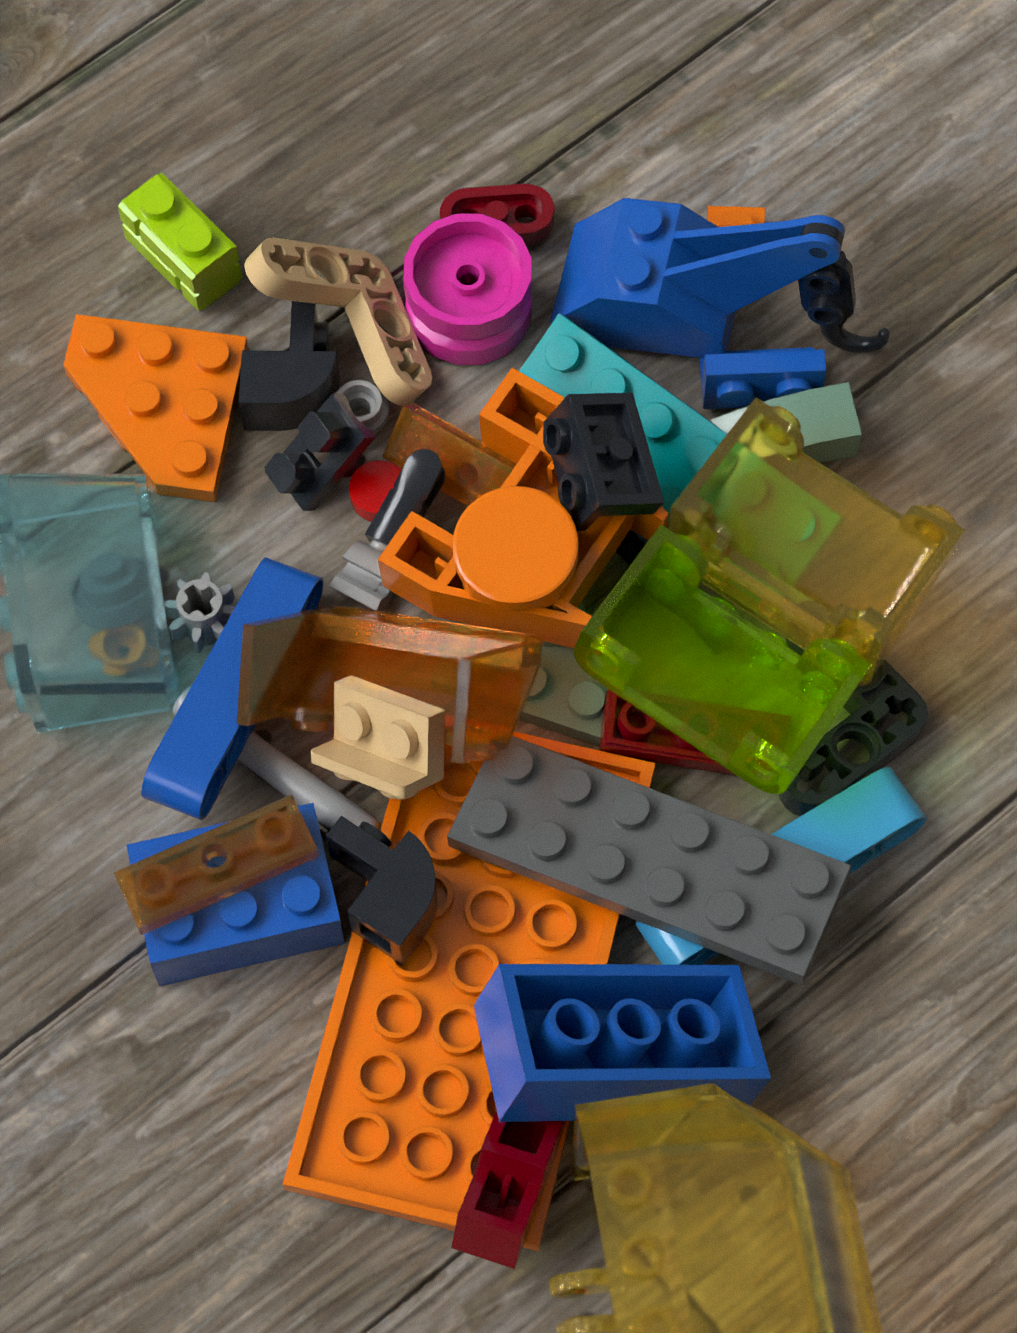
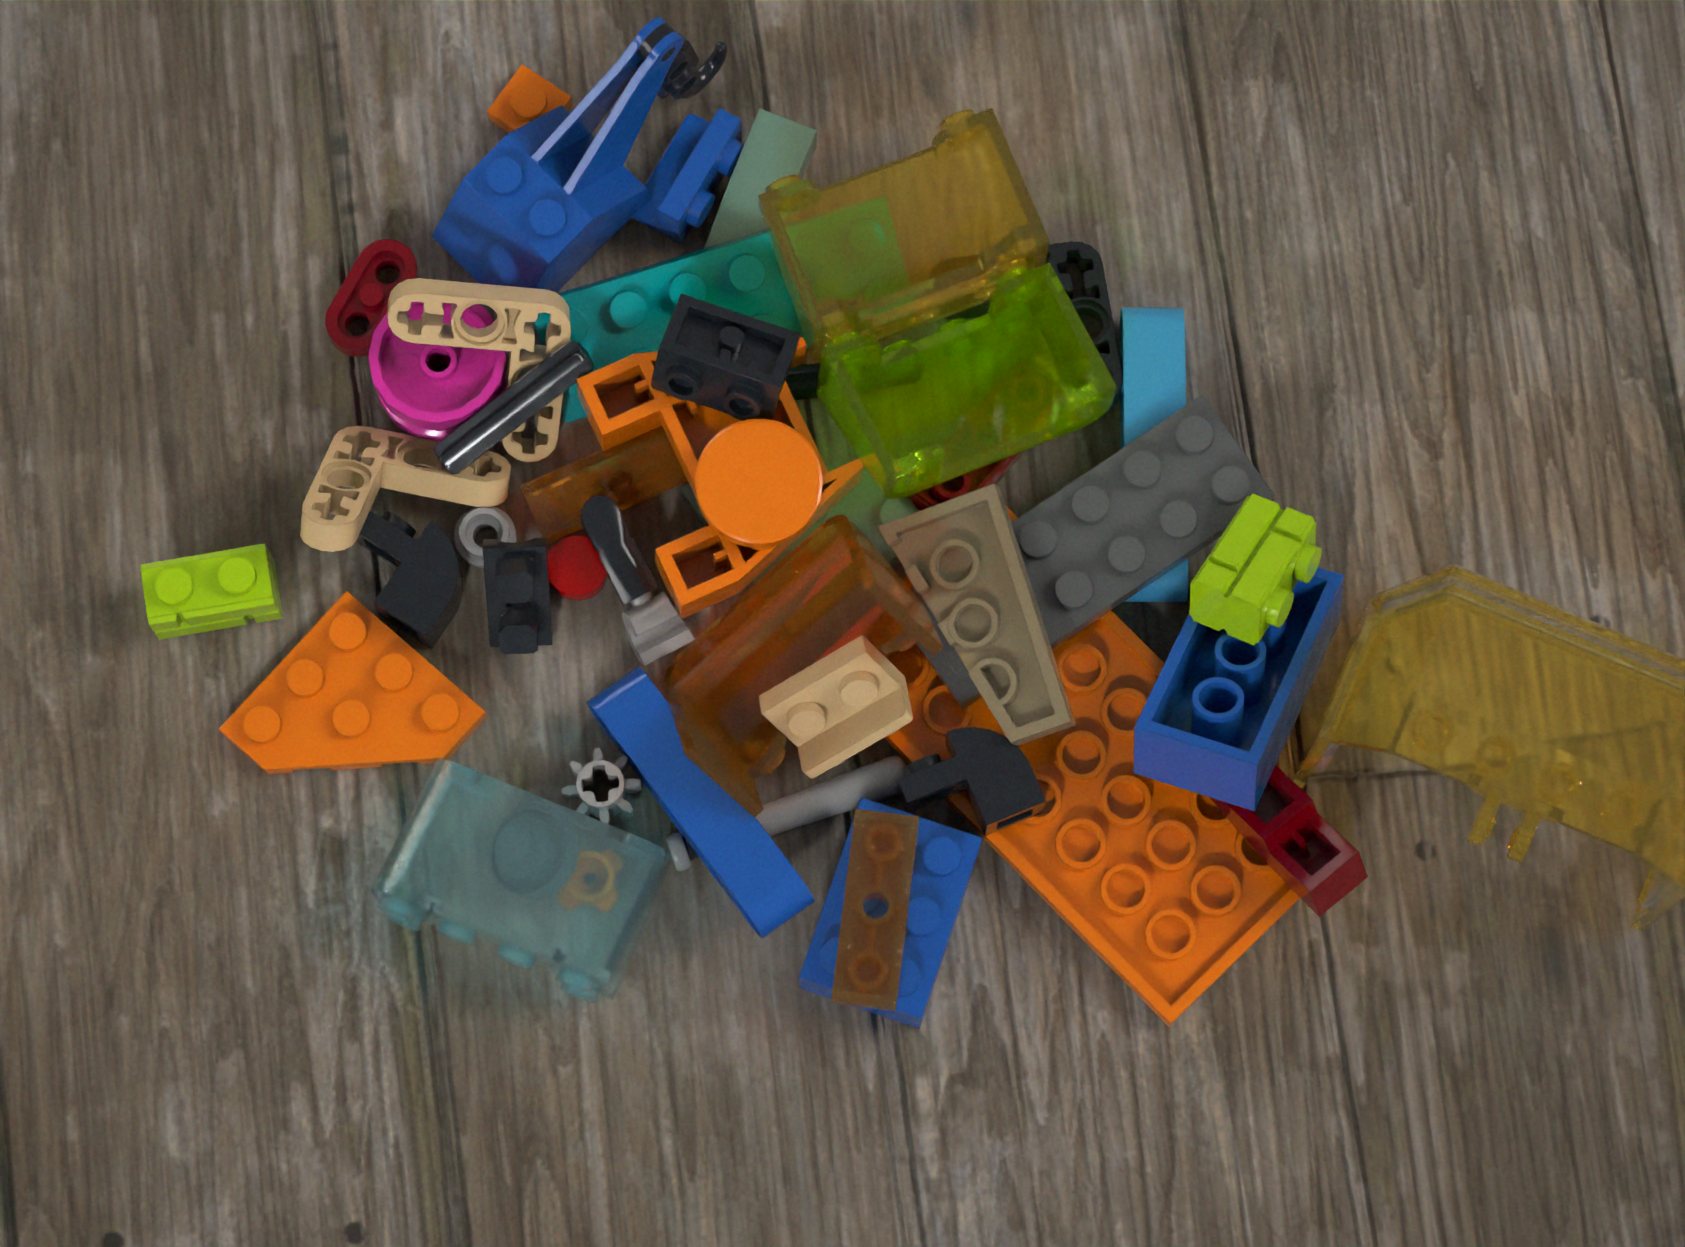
camera: 60 degrees left, 10 degrees up
none -> tan beam [387,278,571,462]
none -> black axle [433,340,594,474]
none -> dark tan wing [877,484,1076,746]
none -> lime brick [1189,493,1322,645]

